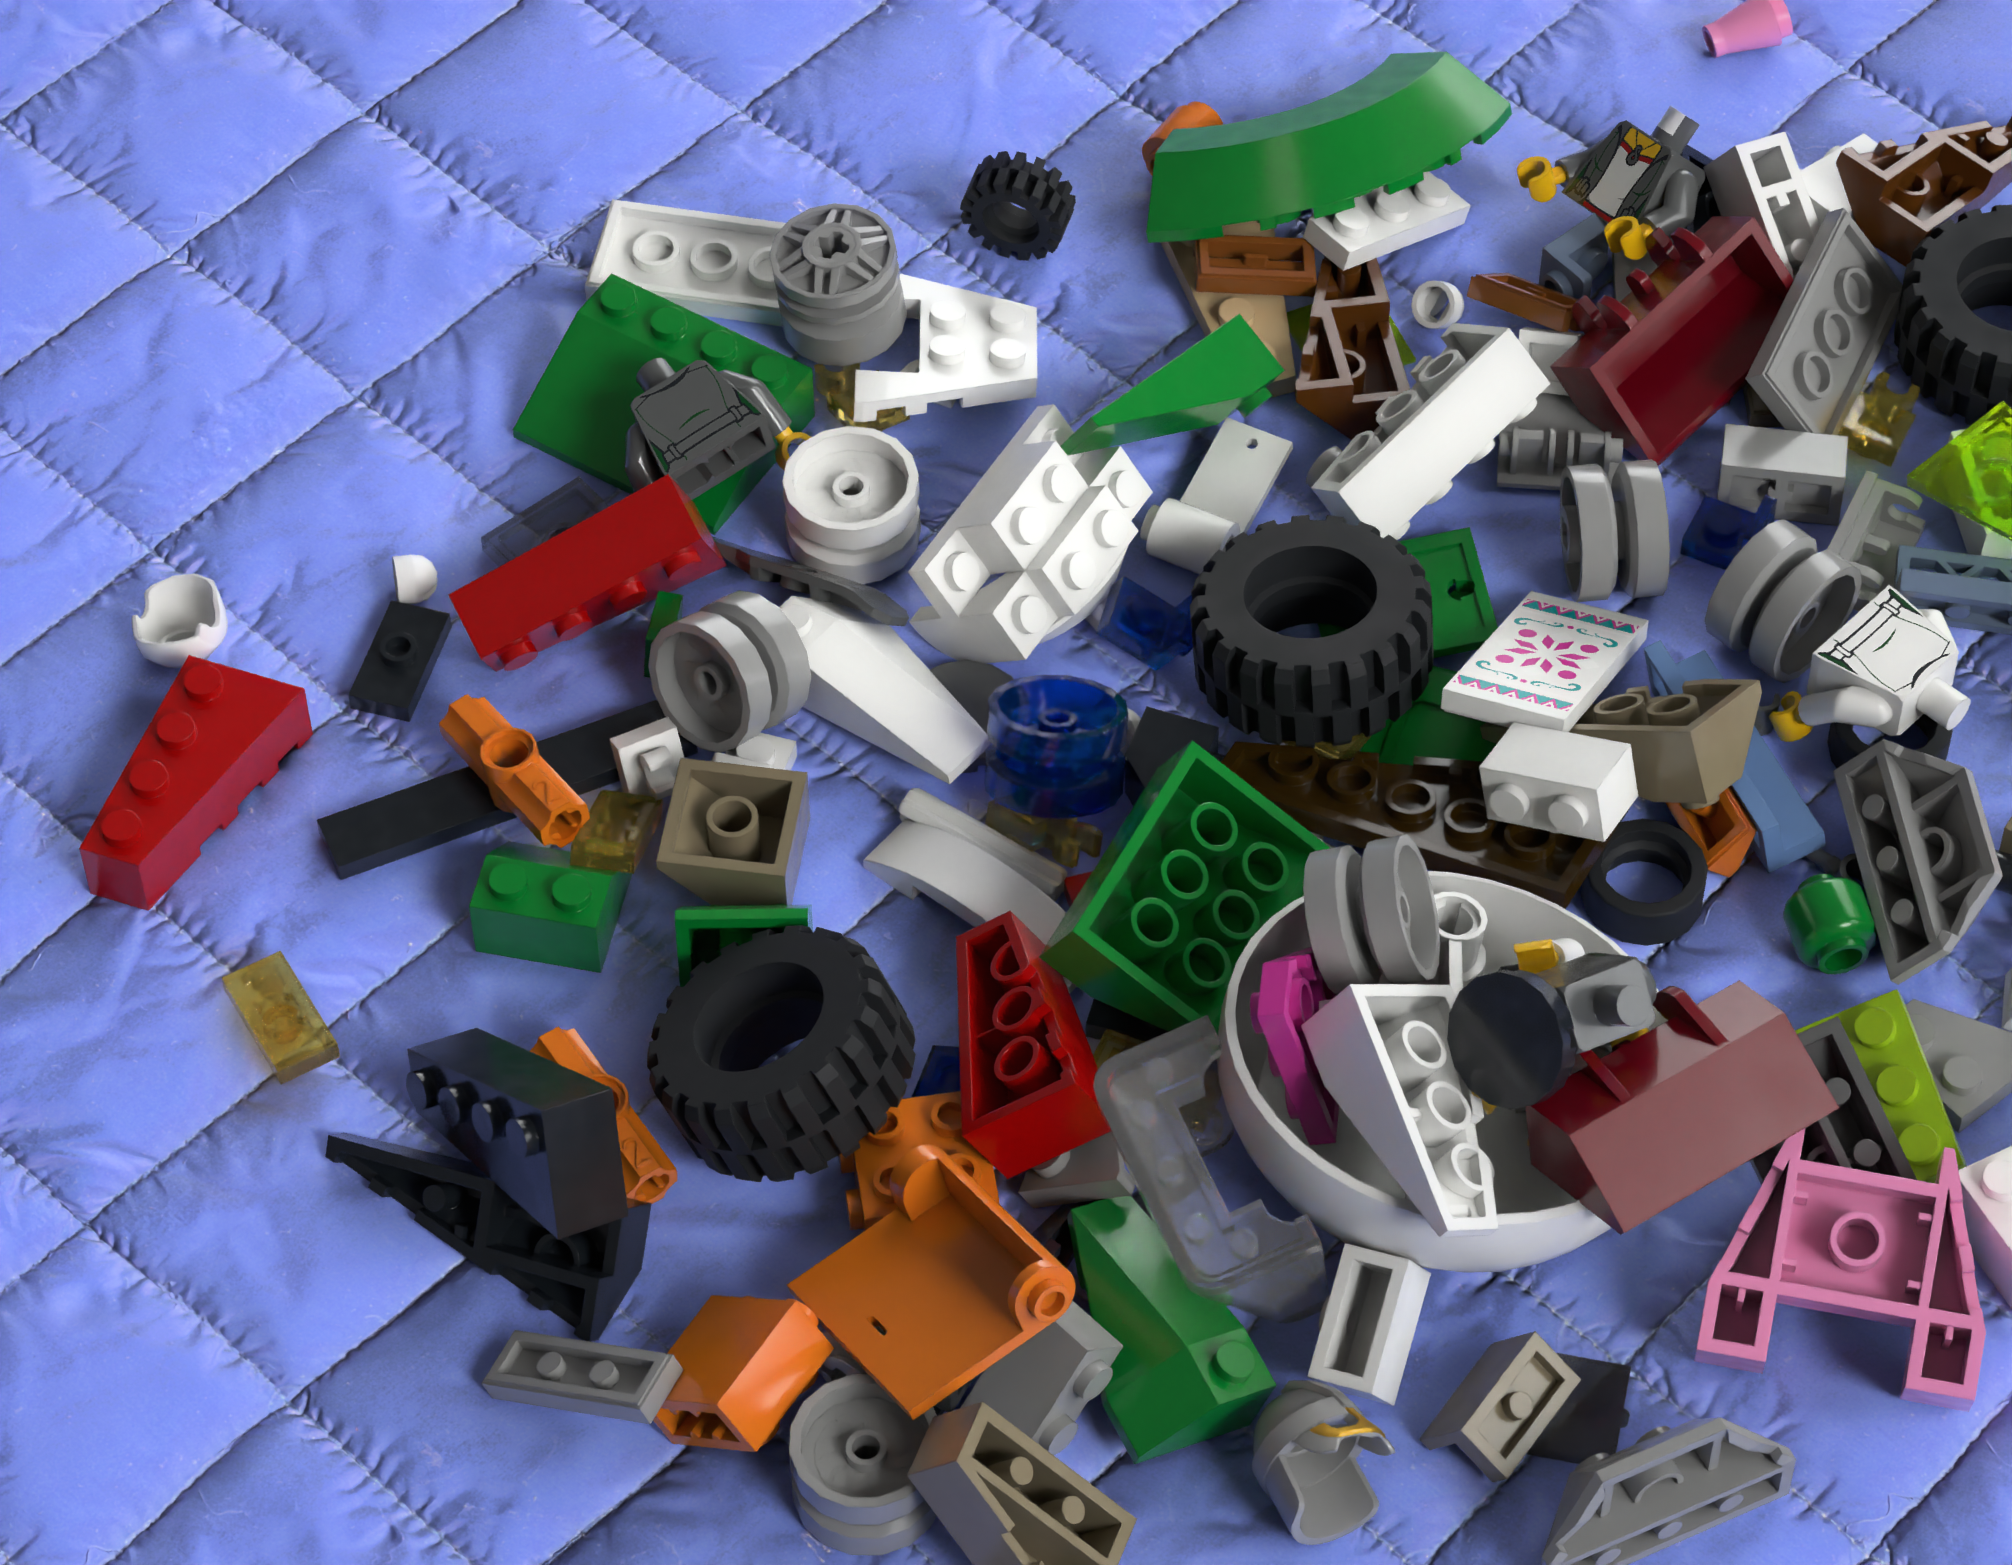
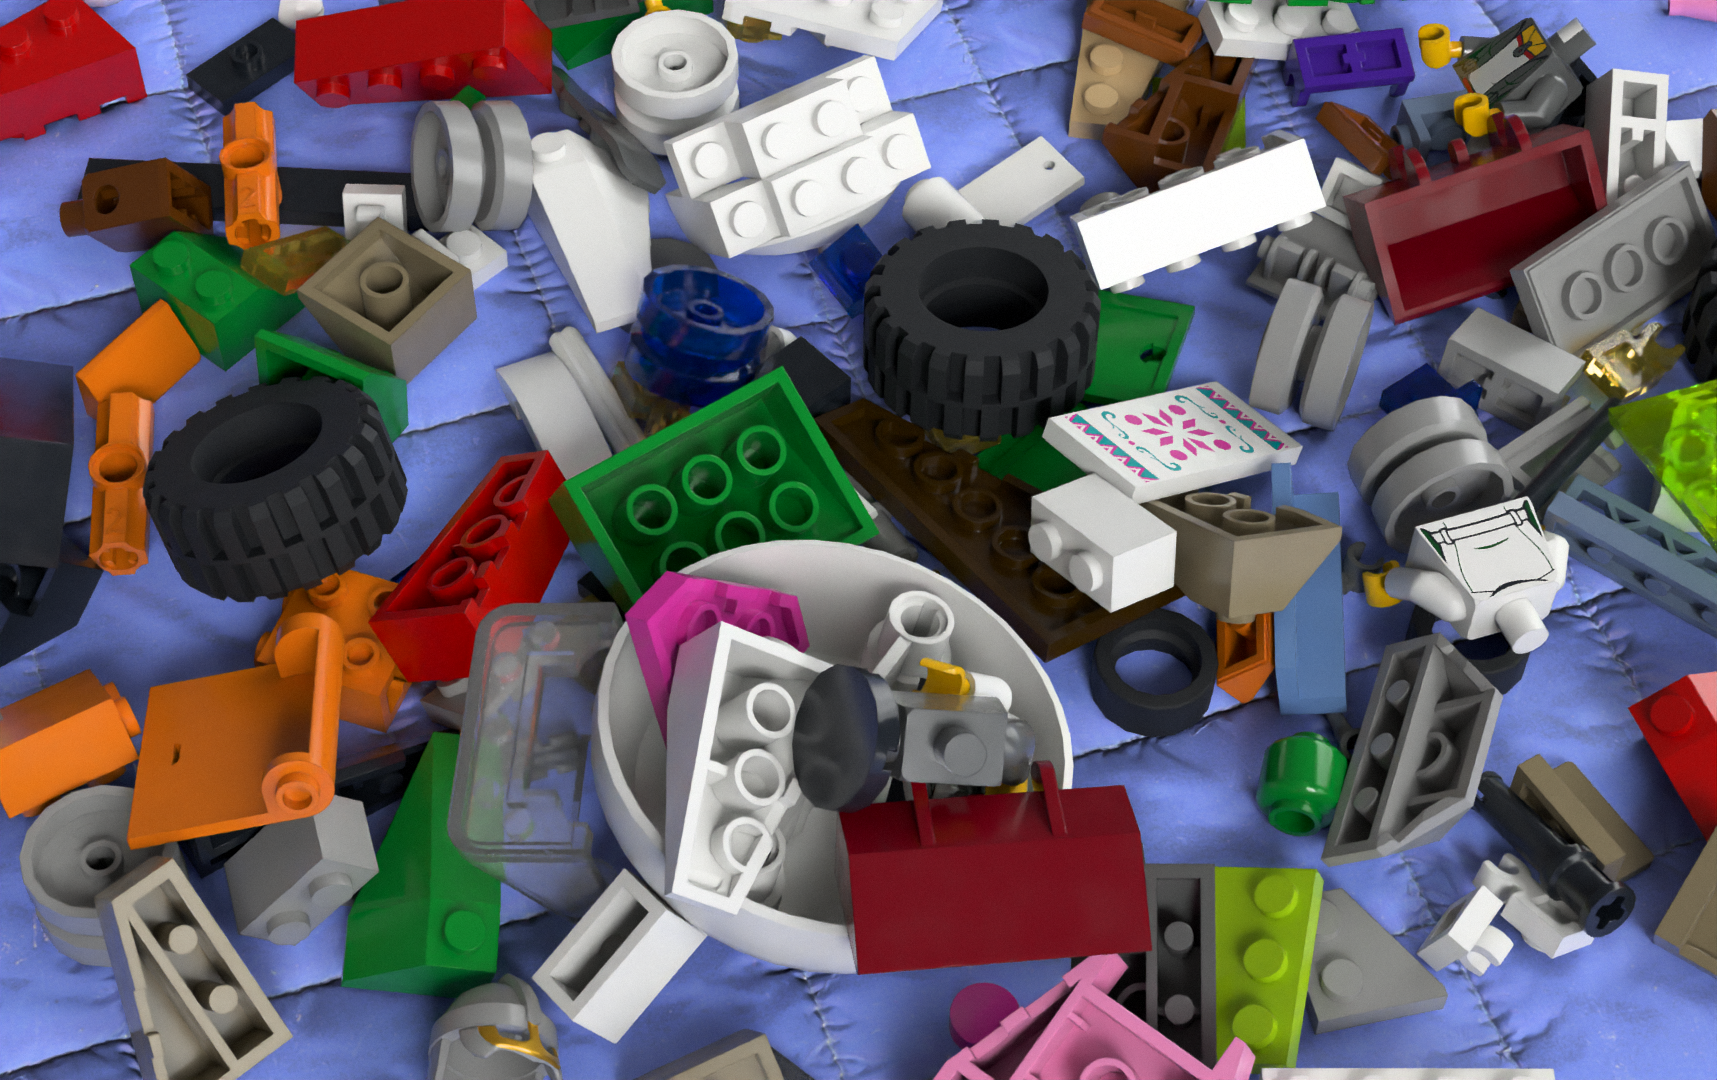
camera: 25 degrees right, 0 degrees up
green wedge [1061,314,1285,456] -> none
light grey wheel [1303,834,1440,995] -> none
white hinge [1411,280,1465,329] -> none
none -> reddish brown torso [59,157,214,253]
none -> orange slope [75,299,201,420]
none -> dark pink tile [949,983,1020,1050]
none -> dark purple hinge [1282,28,1416,107]
none -> black bar [1513,397,1629,513]

